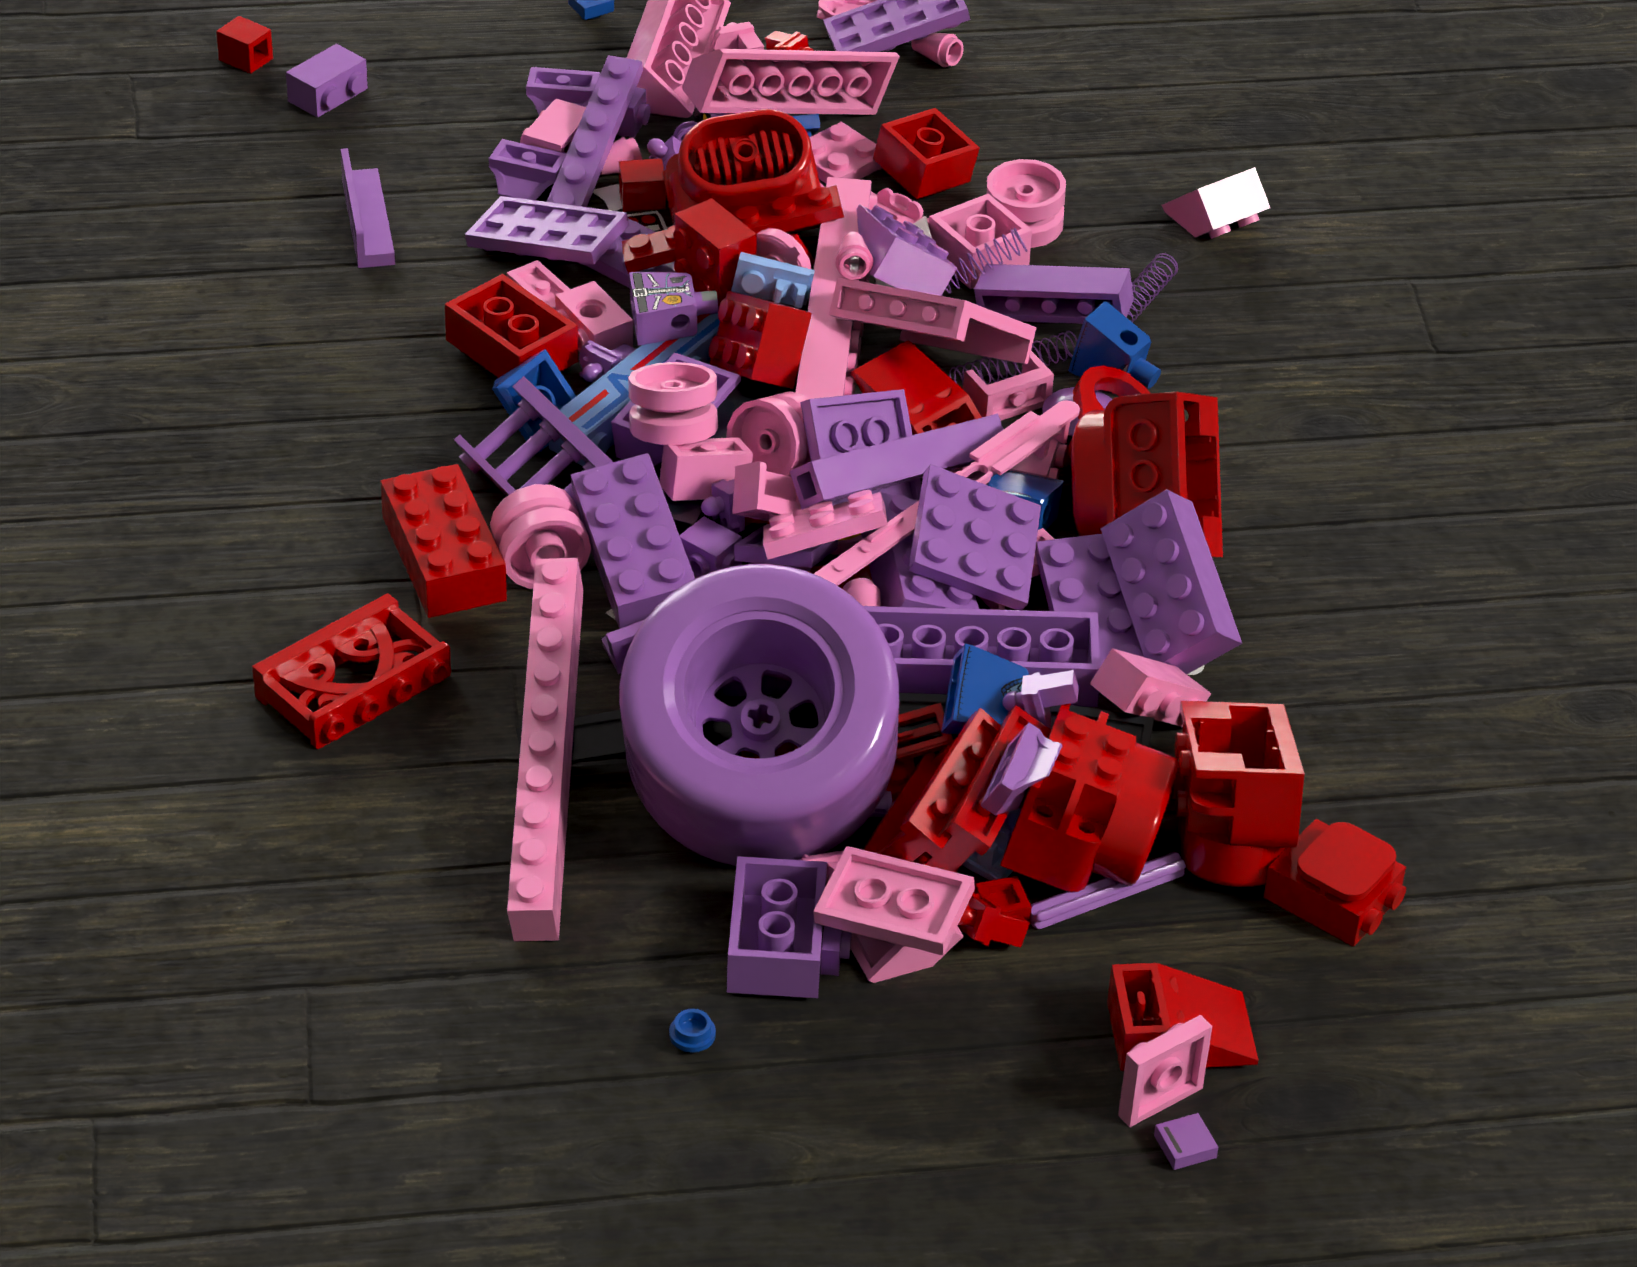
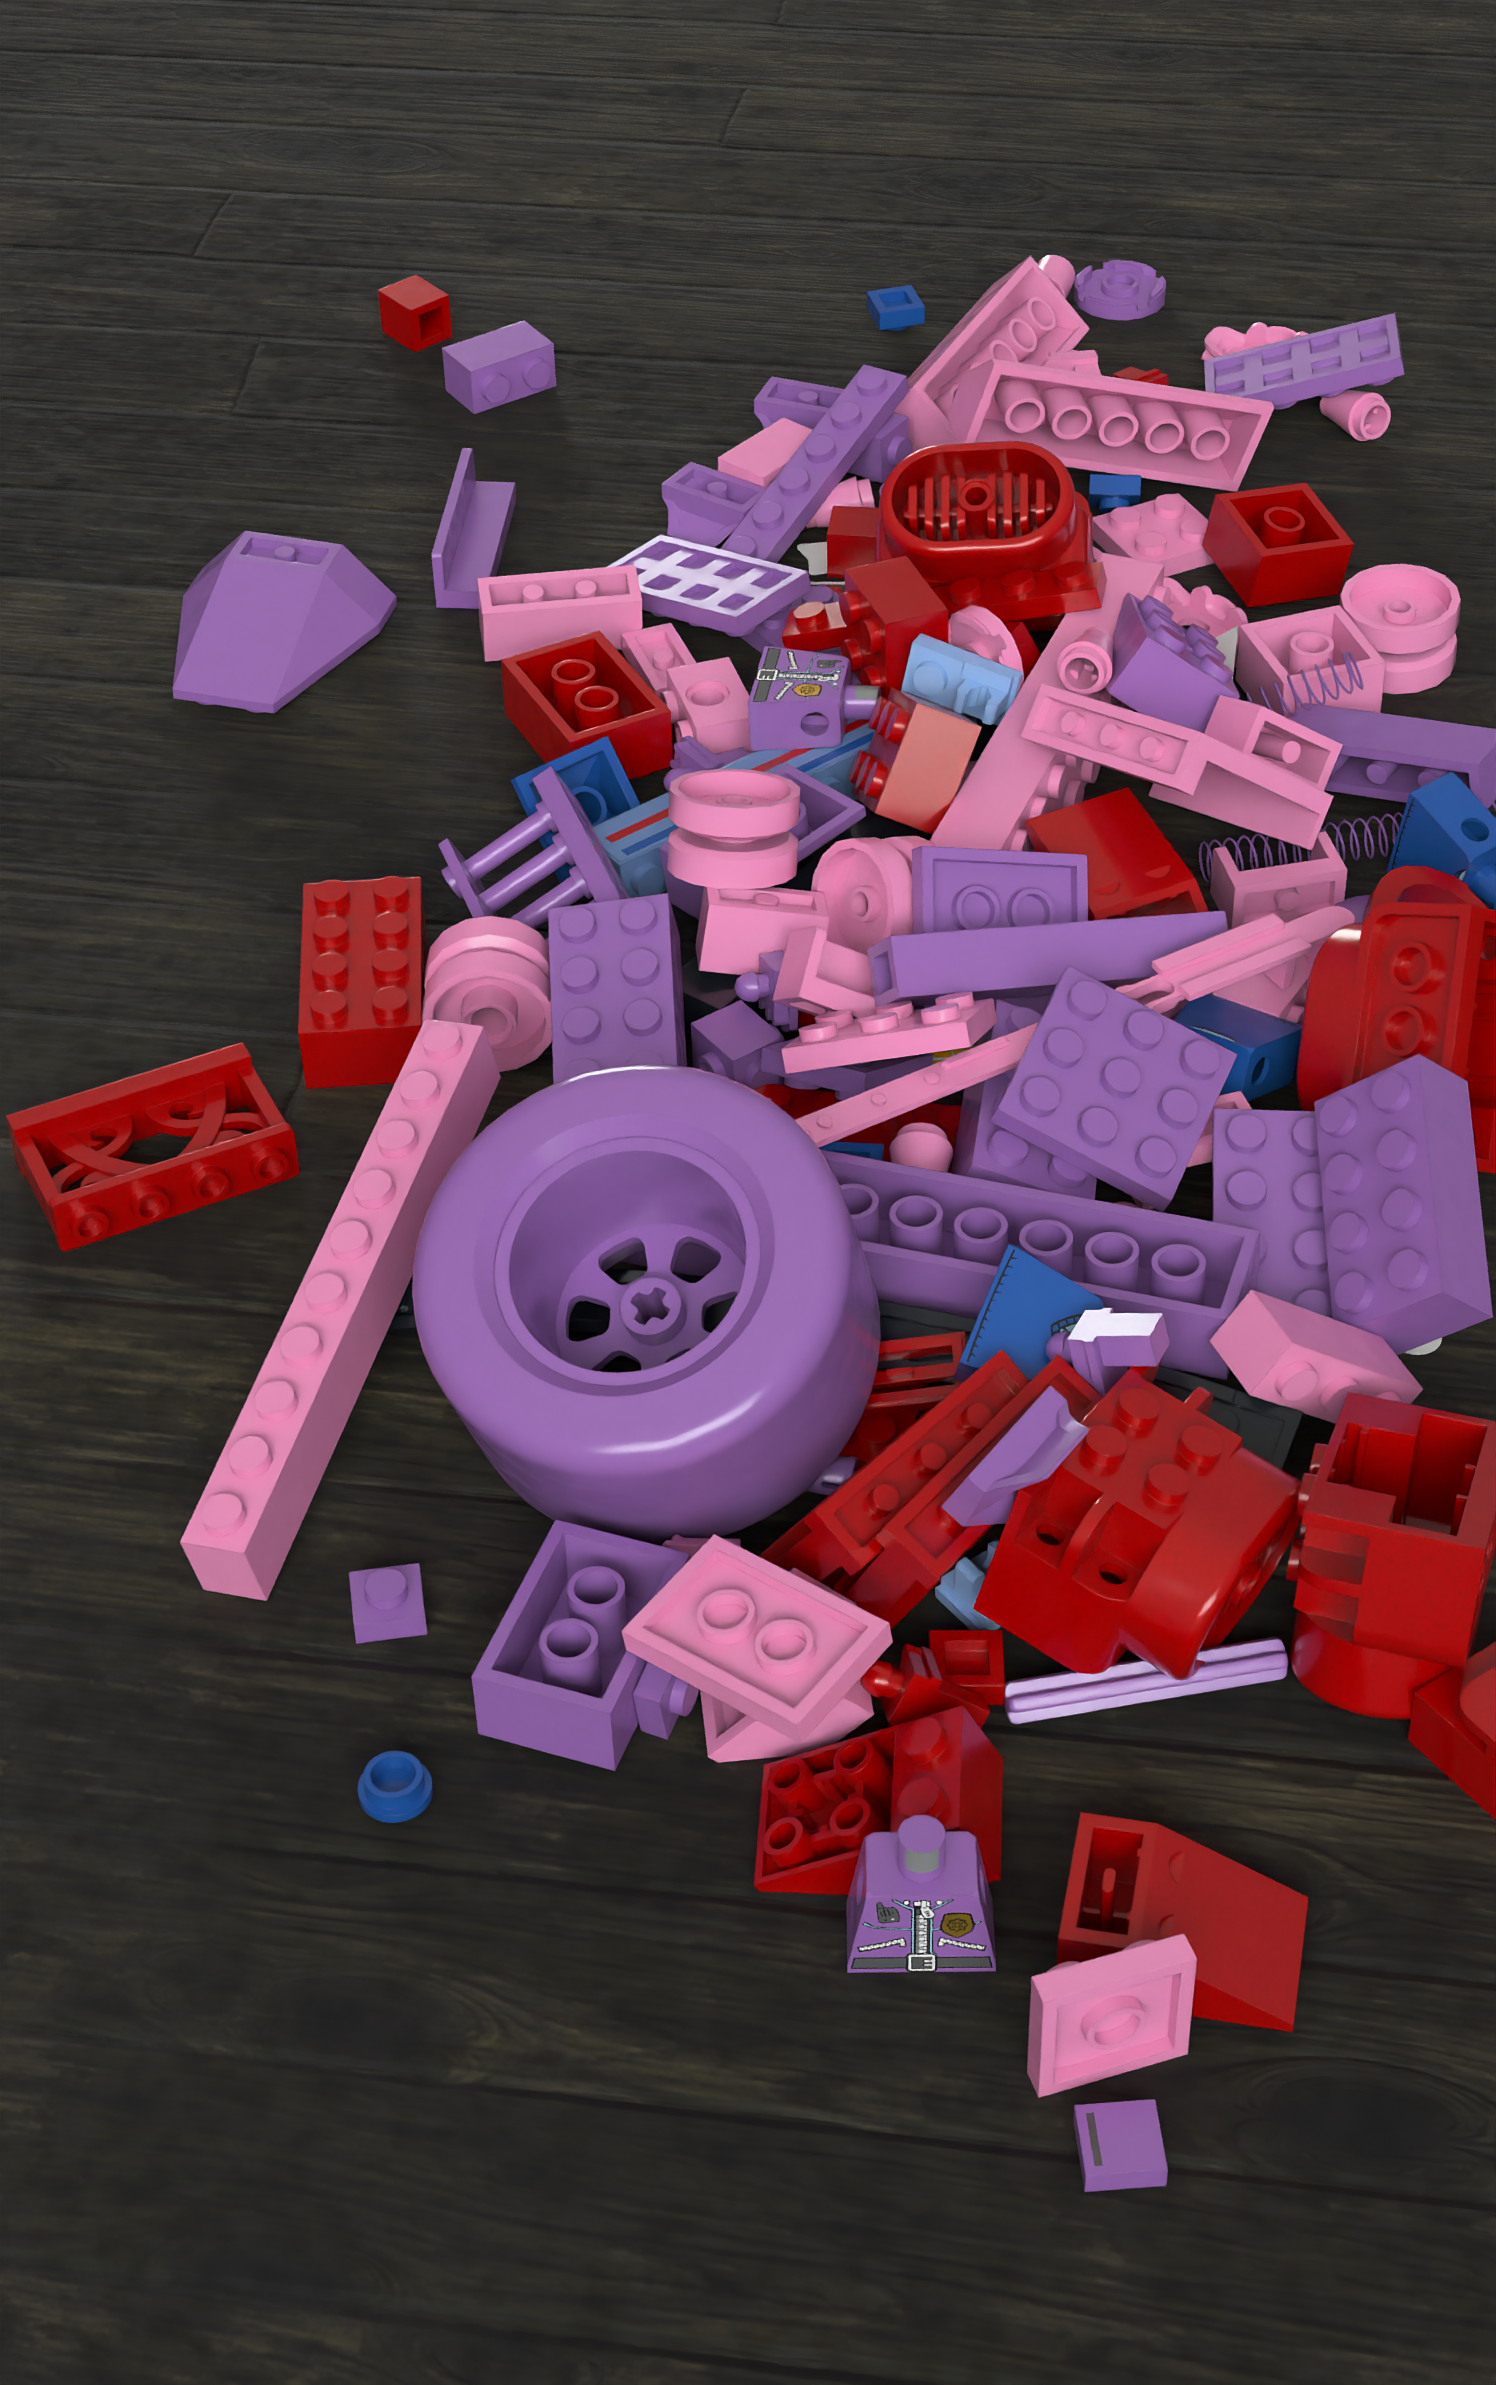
camera: 20 degrees right, 0 degrees up
none -> medium lavender wedge [172,531,397,714]
none -> medium lavender plate [349,1563,427,1644]
none -> bright pink brick [477,565,642,662]
none -> red slope [754,1705,1003,1895]
none -> medium lavender torso [846,1815,996,1973]
none -> bright pink brick [1204,695,1343,791]

